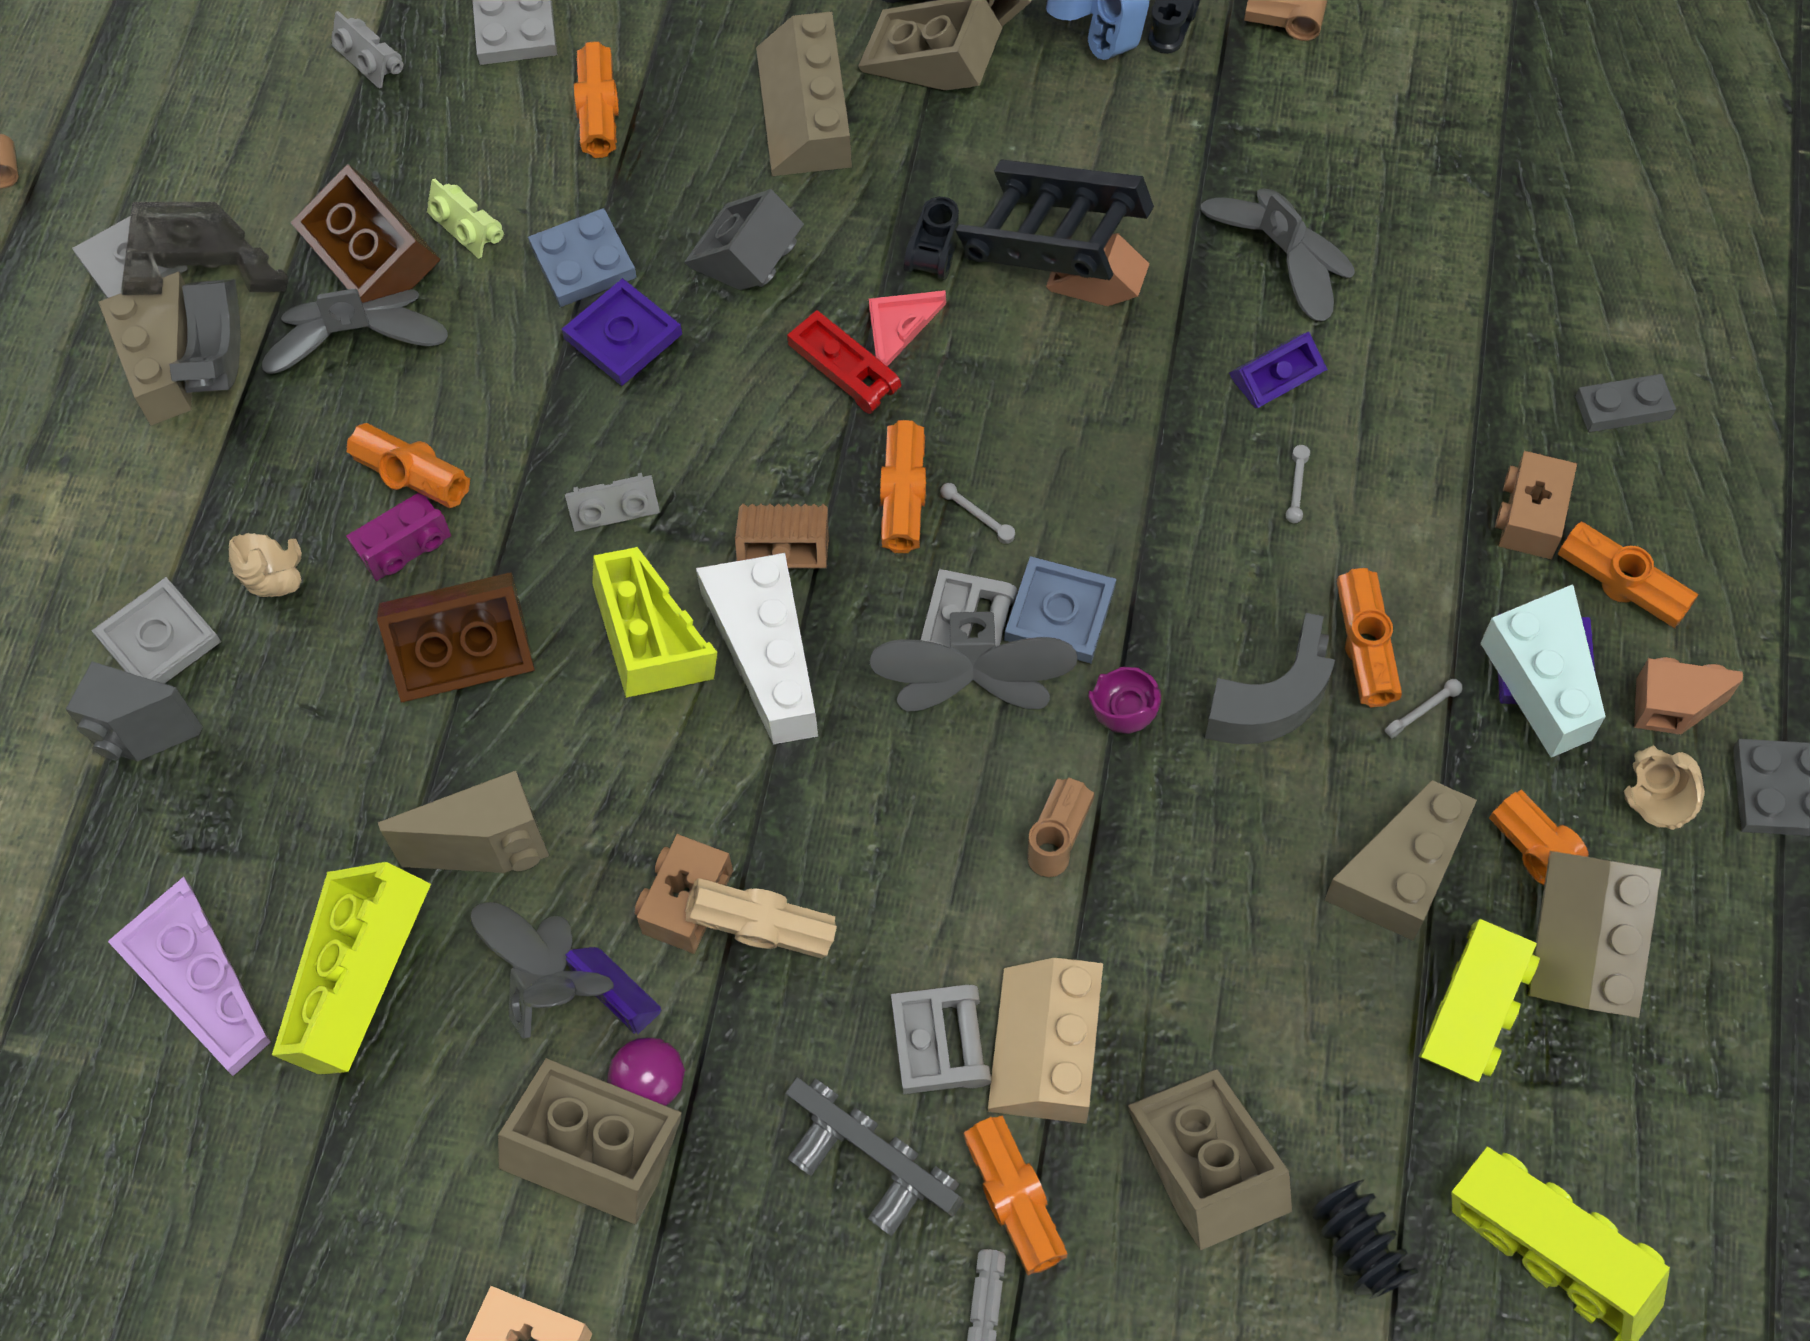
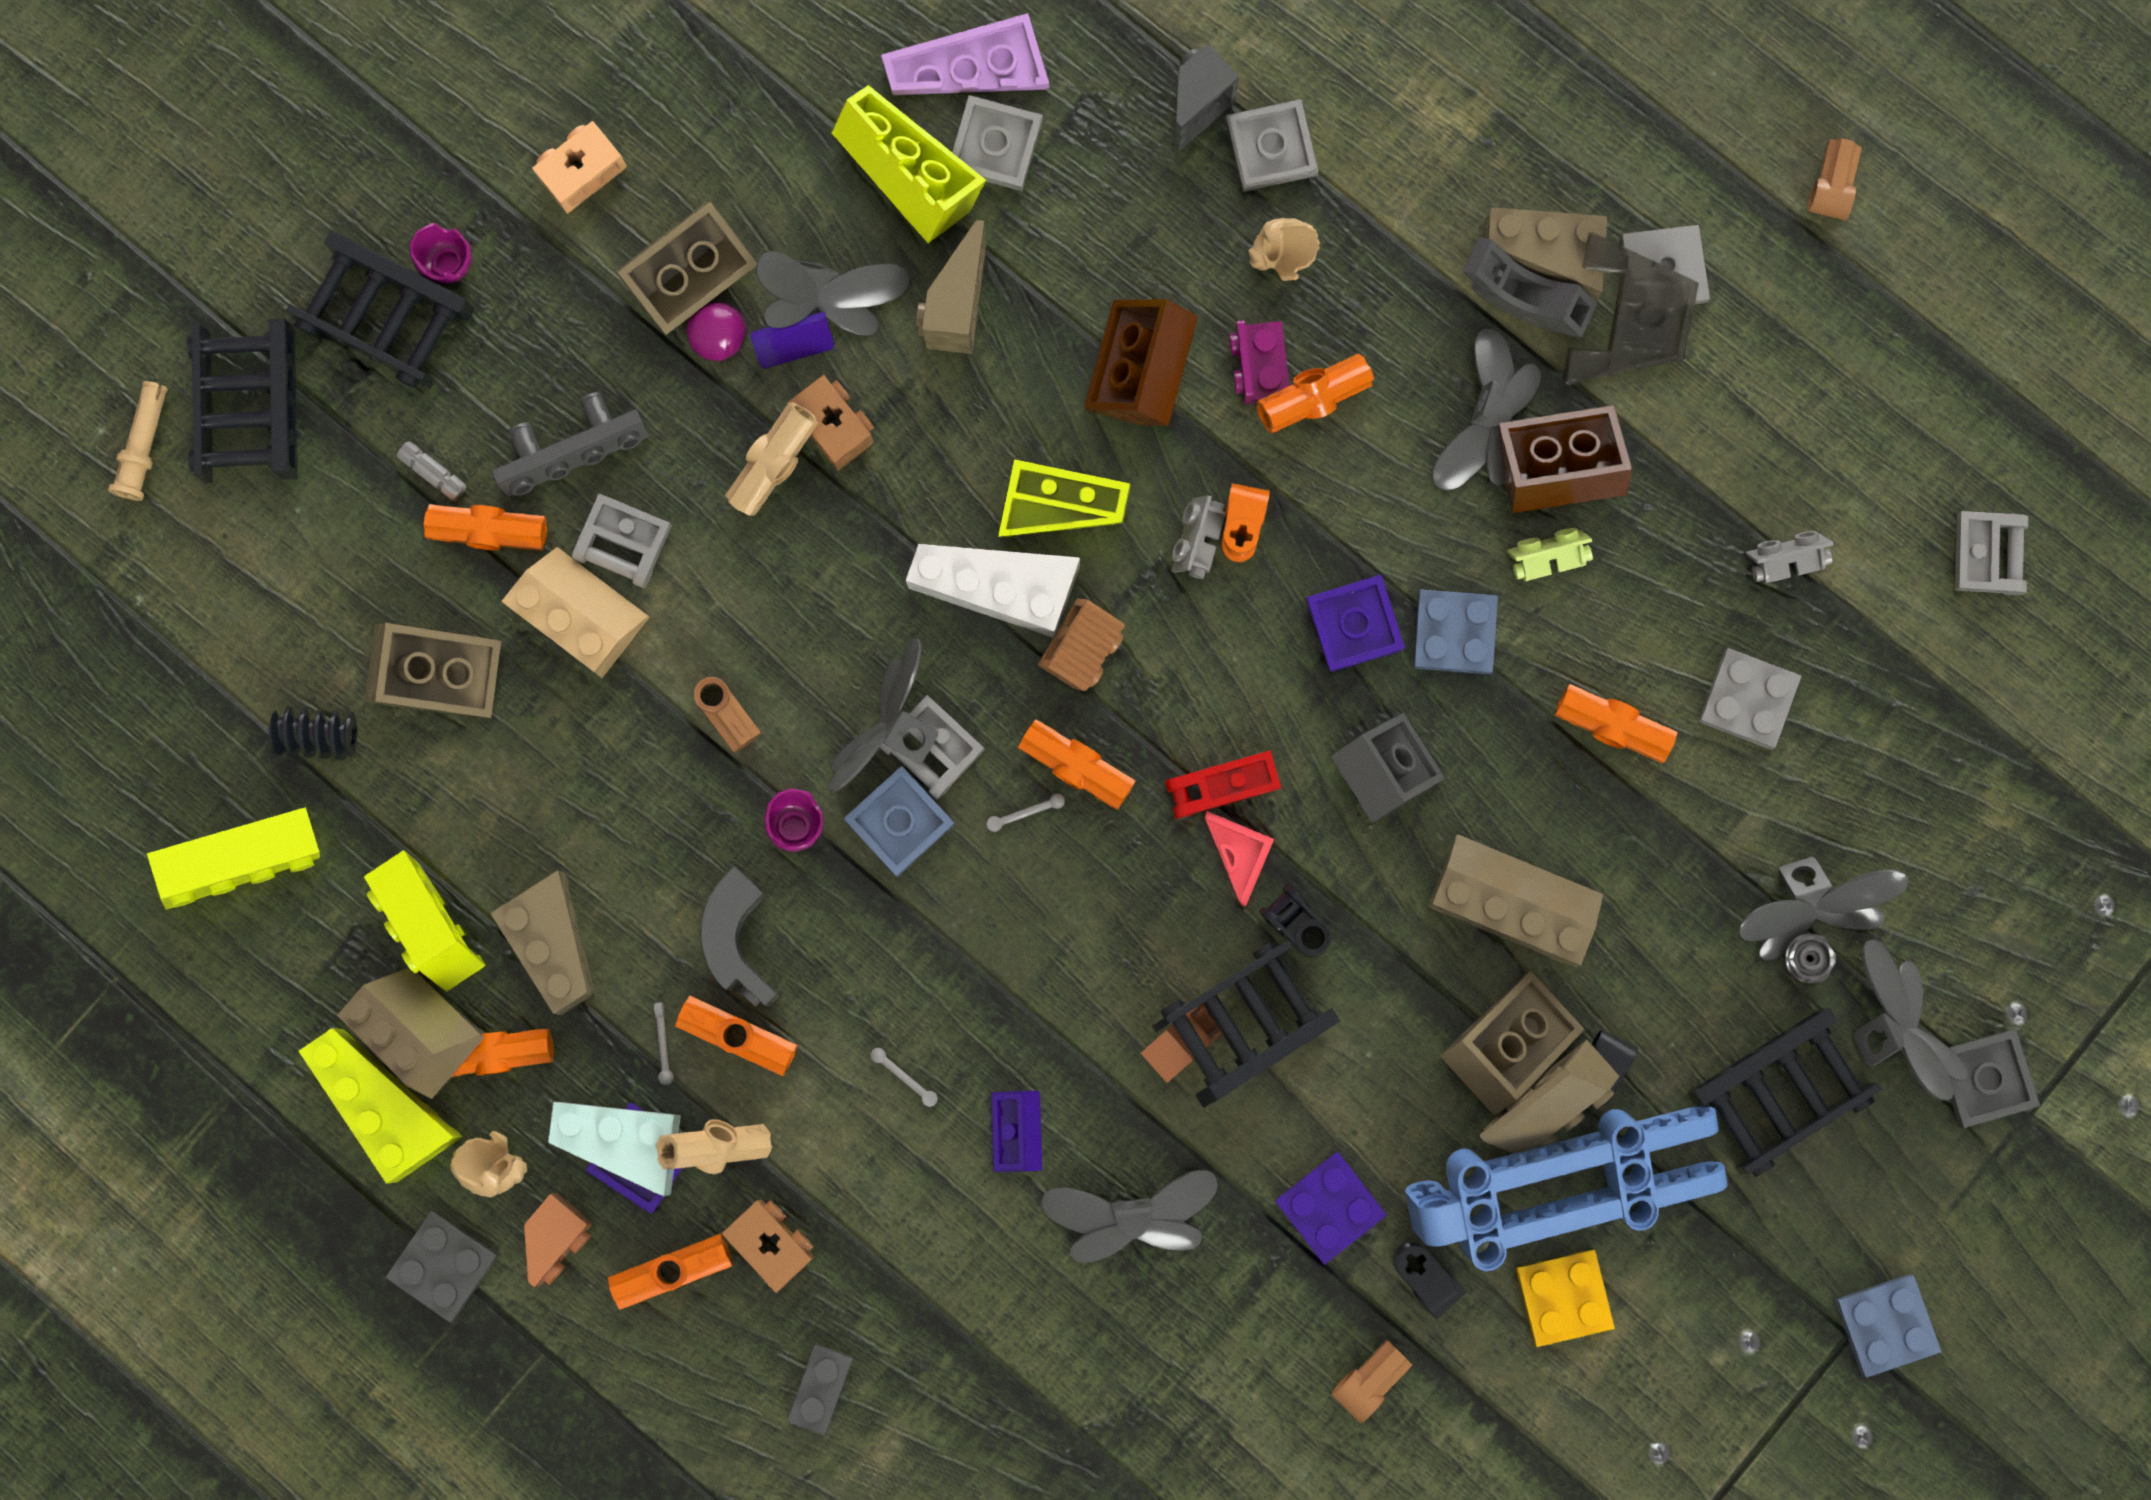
camera: 120 degrees right, 20 degrees up
none -> neon yellow wedge [299,1028,463,1184]
none -> tan piece [656,1119,772,1174]
none -> light grey plate [952,95,1043,191]
none -> orange piece [1222,483,1270,563]
none -> dark purple plate [1274,1151,1387,1265]

